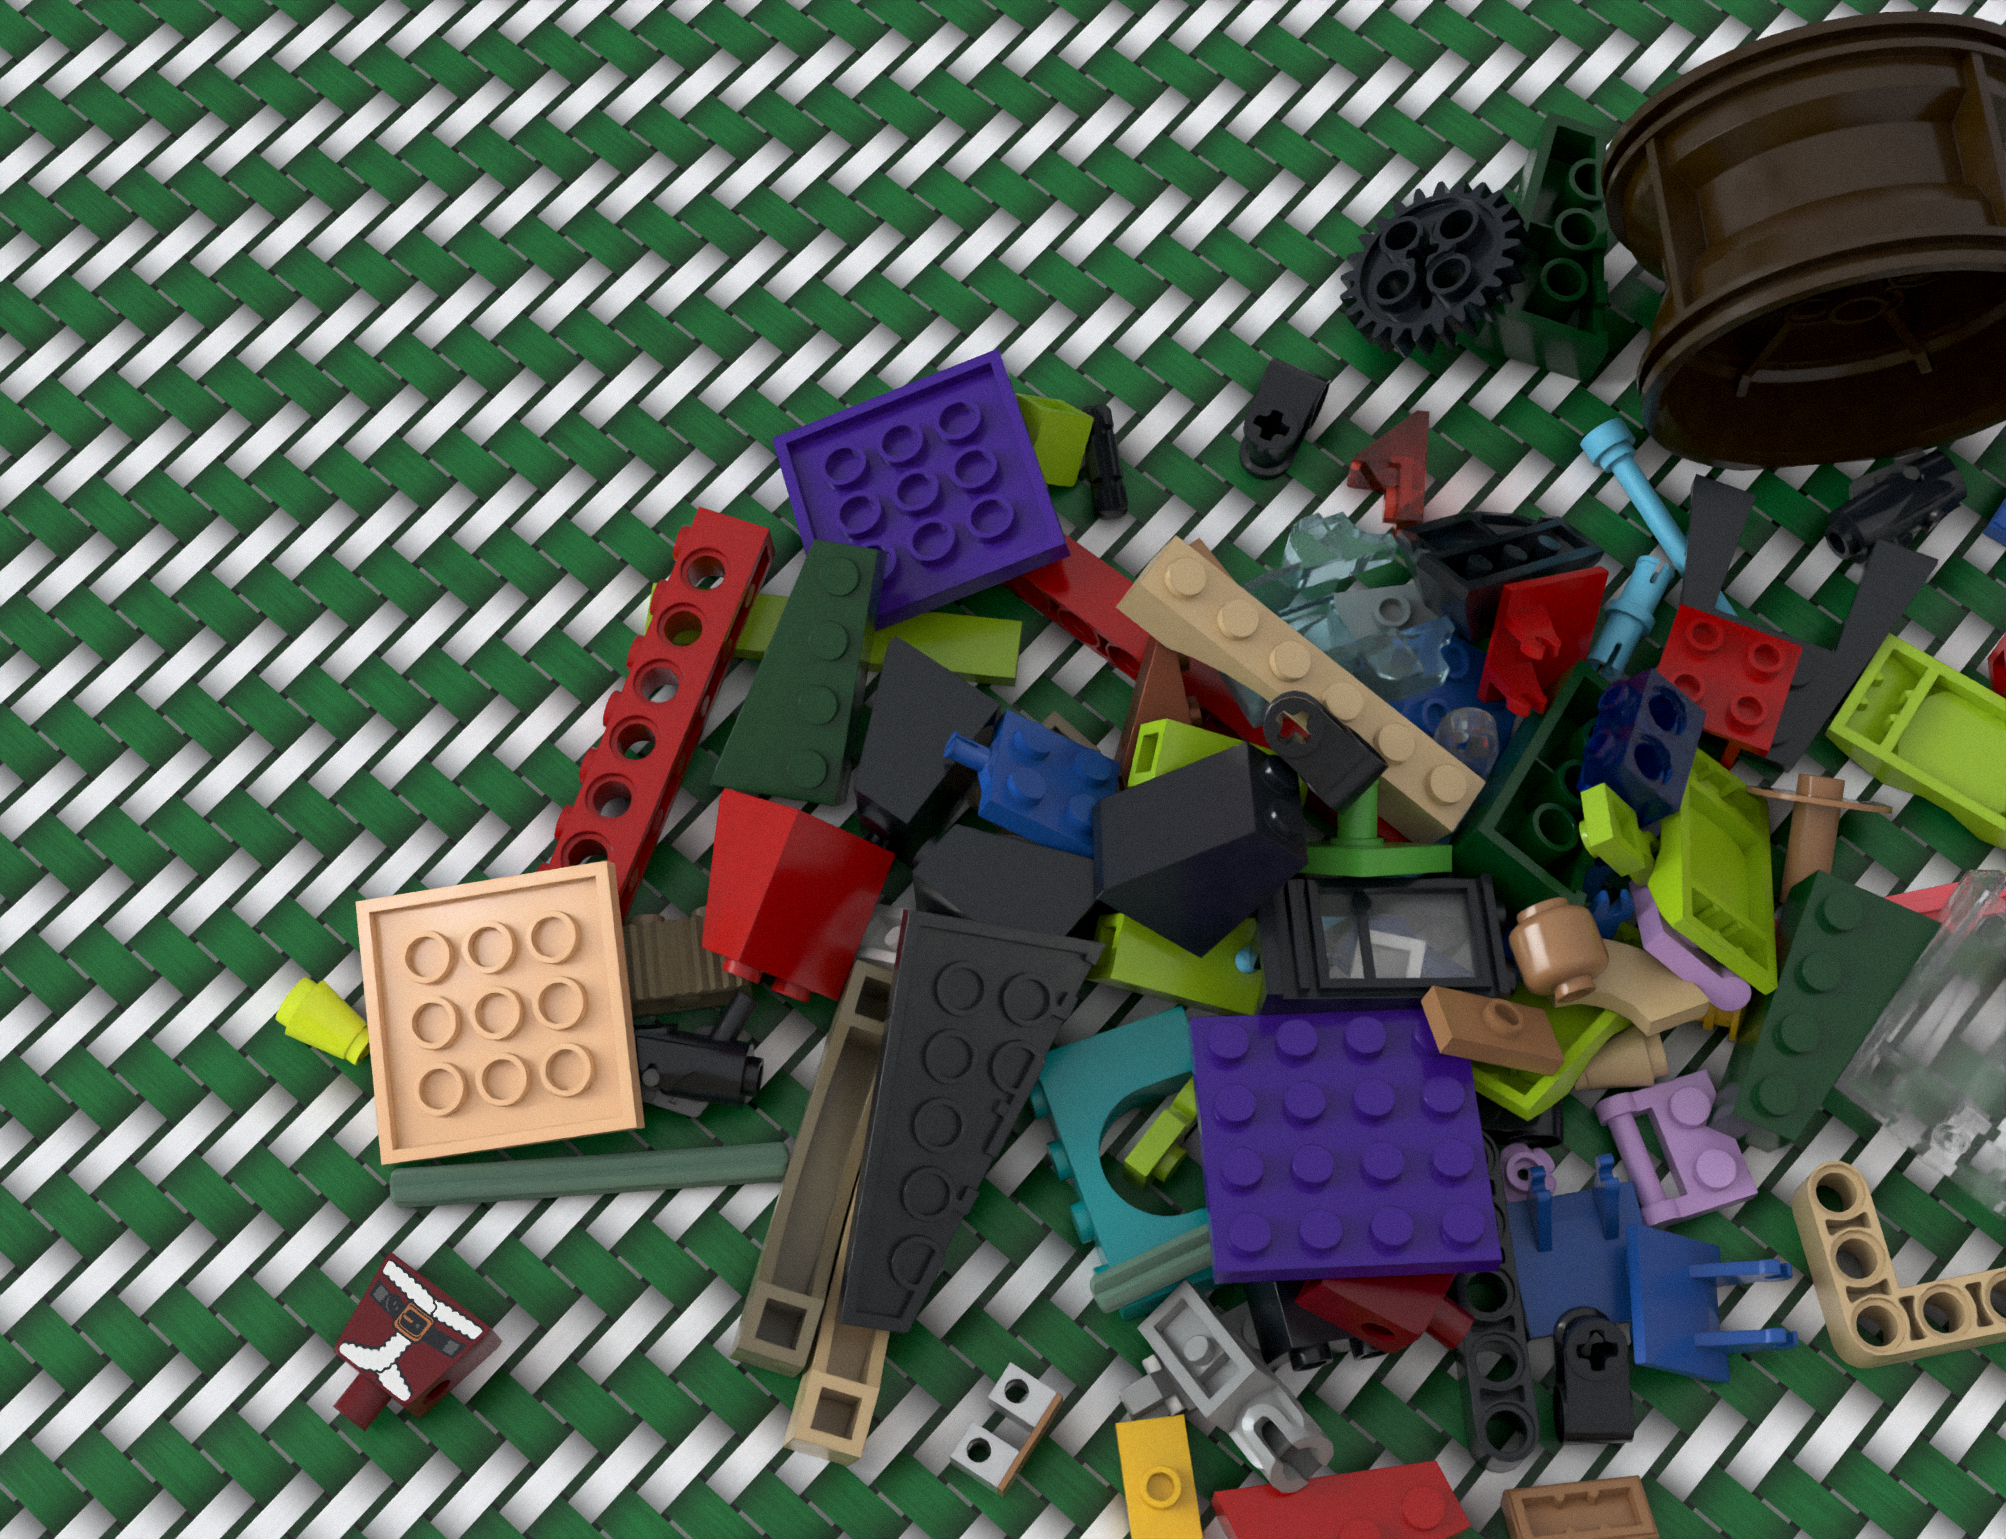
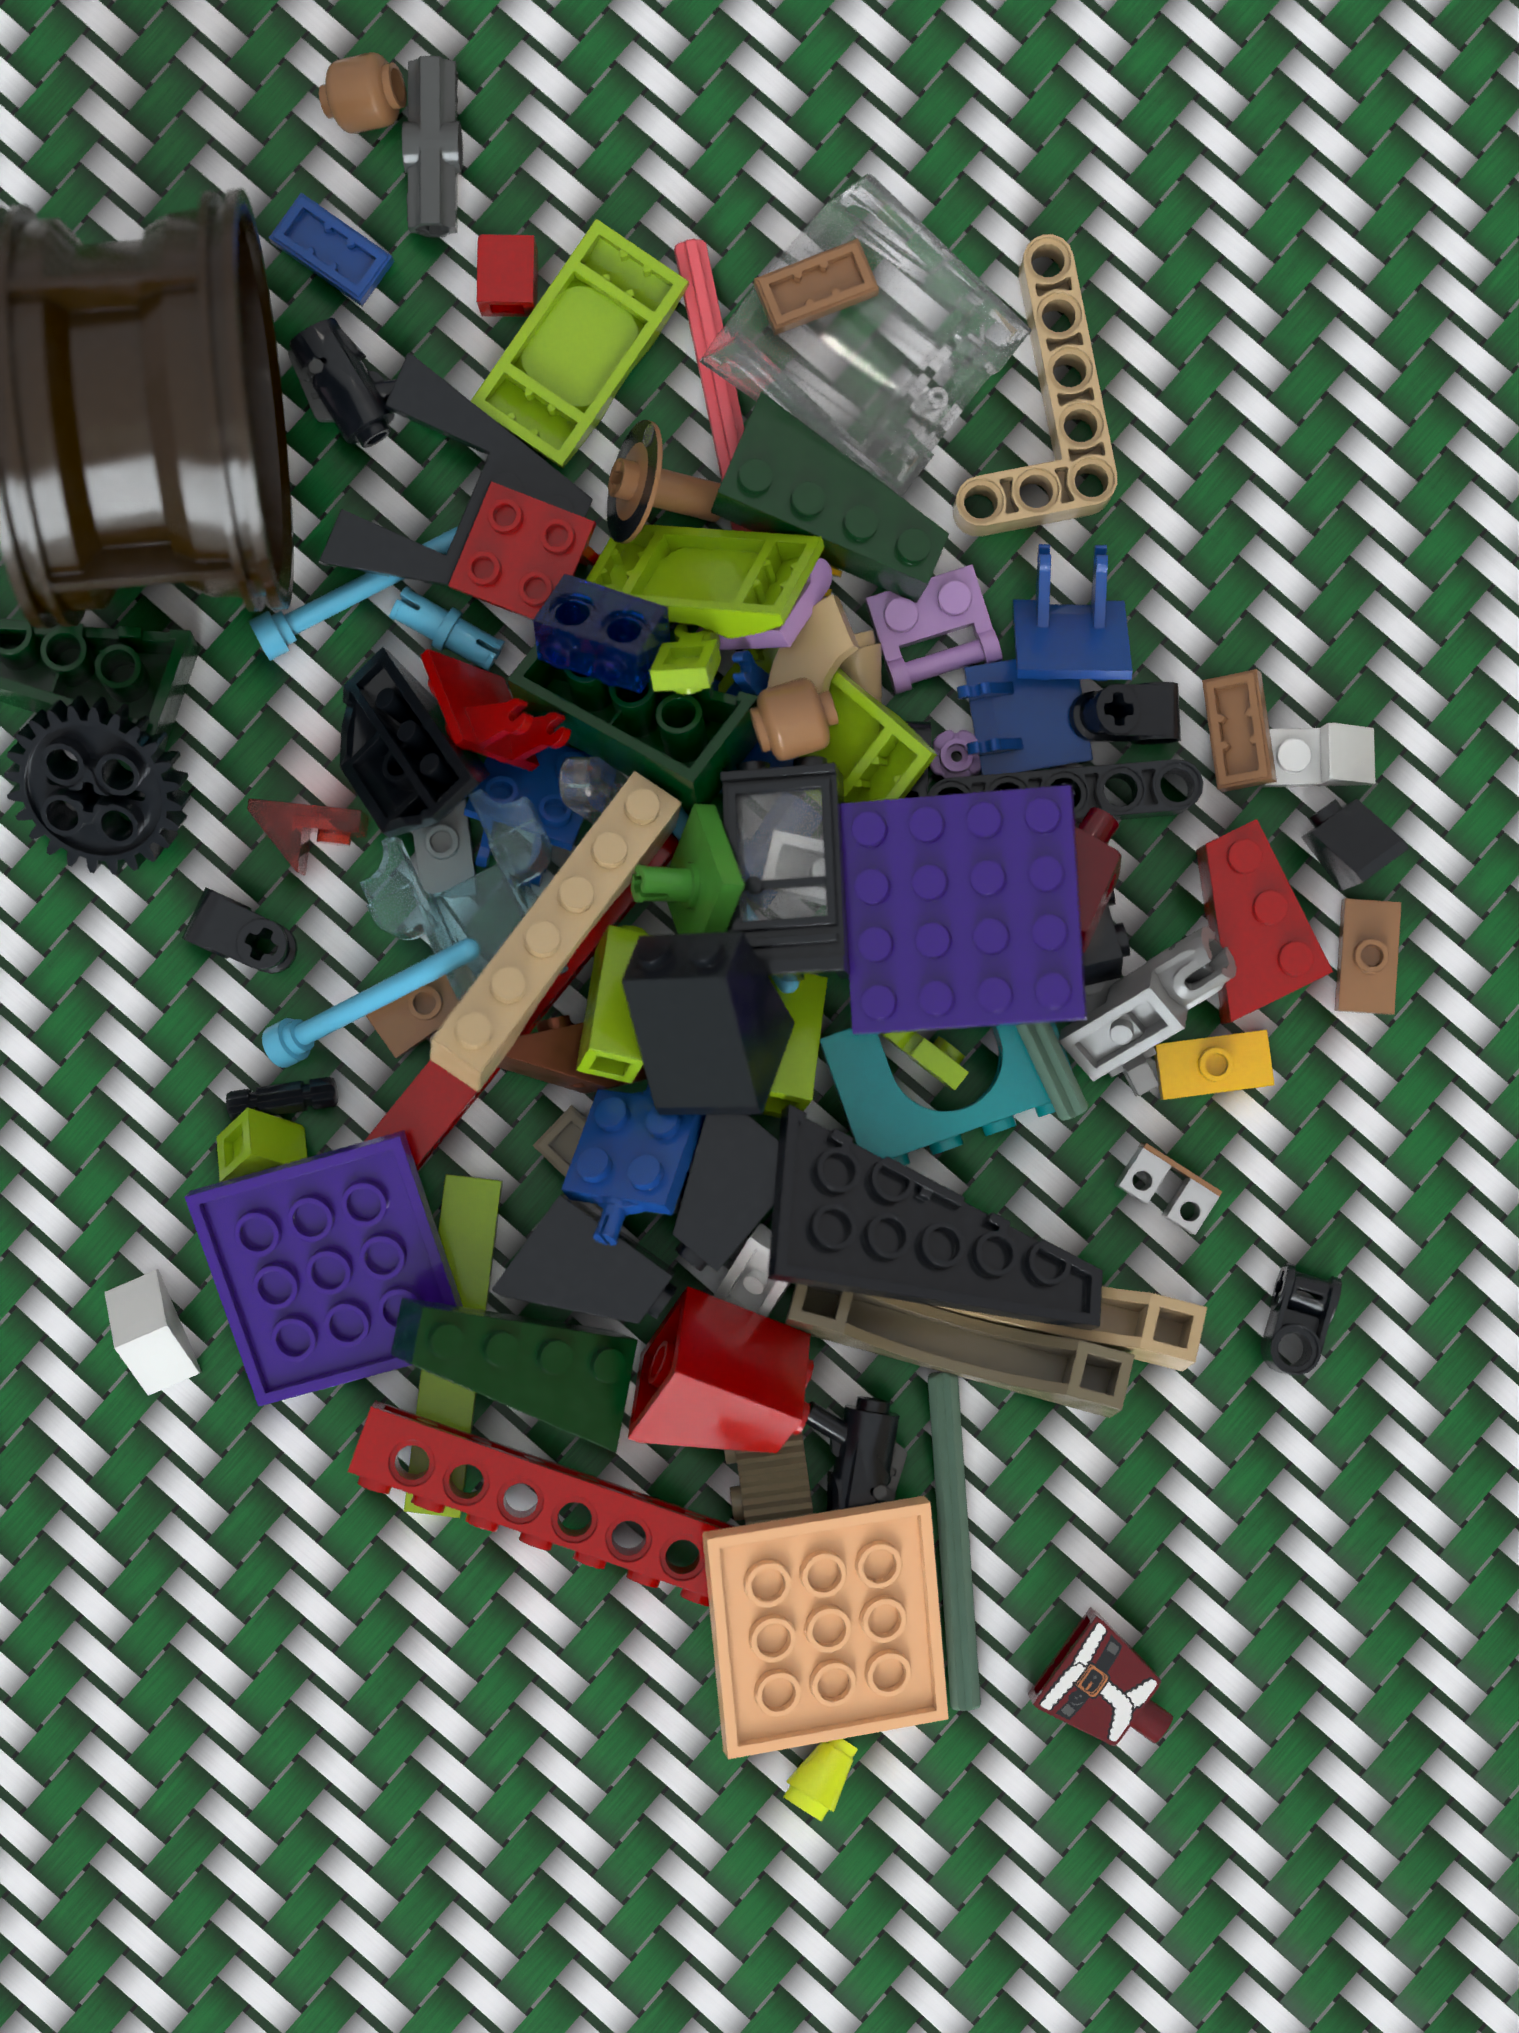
camera: 90 degrees left, 20 degrees up
black piece [1263,690,1390,815] -> none
medium nougat plate [1421,985,1565,1076] -> none
none -> white slope [104,1269,202,1396]
none -> medium azure piece [262,938,480,1068]

